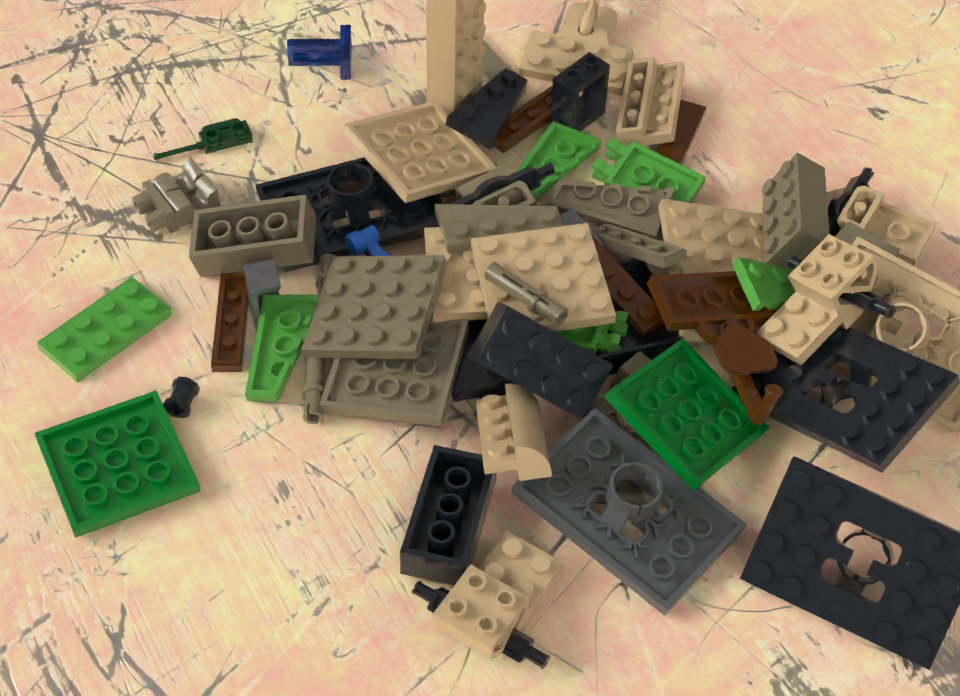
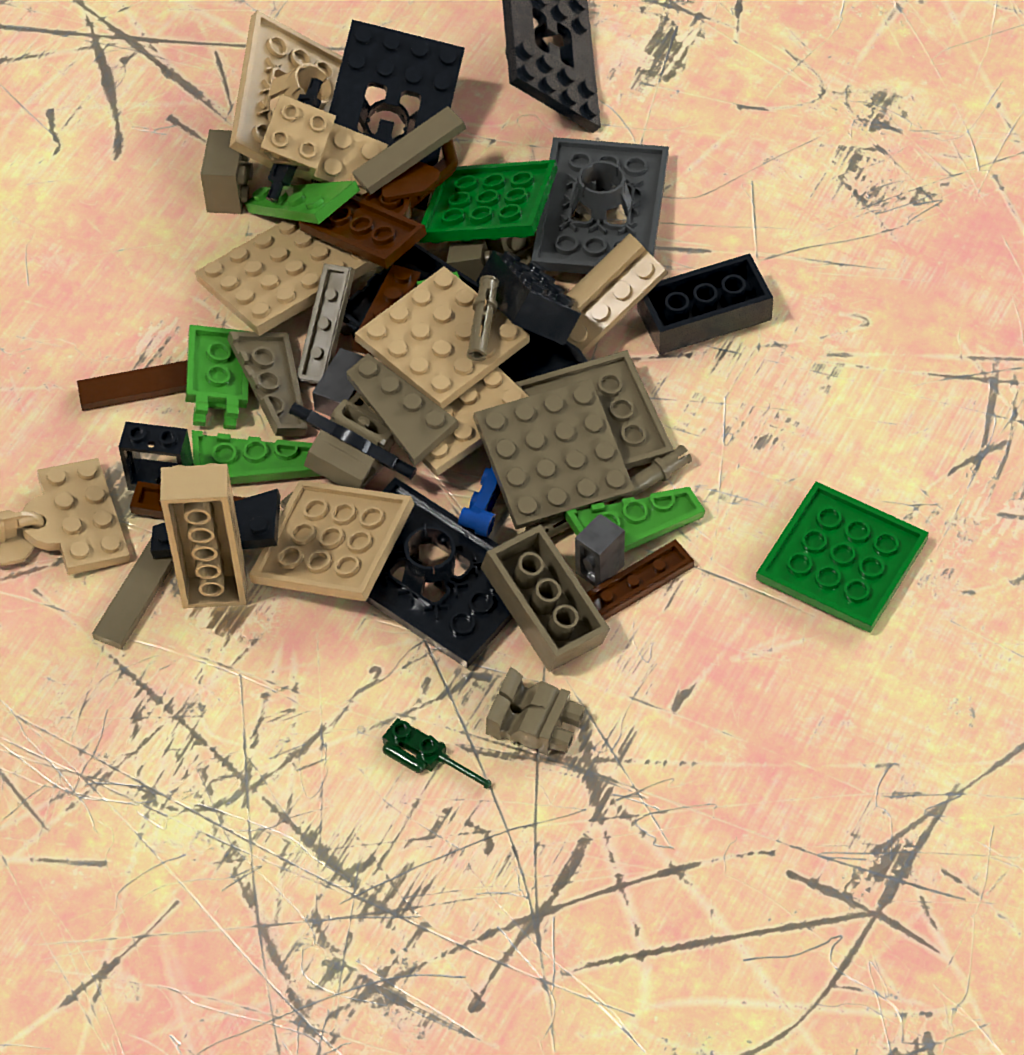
camera: 120 degrees left, 5 degrees up
bright green plate [37,277,172,383] -> none
black bush [163,376,200,418] -> none
clear blue bracket [287,25,352,80] -> none
tan piece [412,531,564,669] -> none
tan brick [615,57,685,150] -> none
dark tan brick [762,152,829,270] -> none
tan piece [827,167,937,266] -> none
none -> dark tan tile [352,106,466,195]

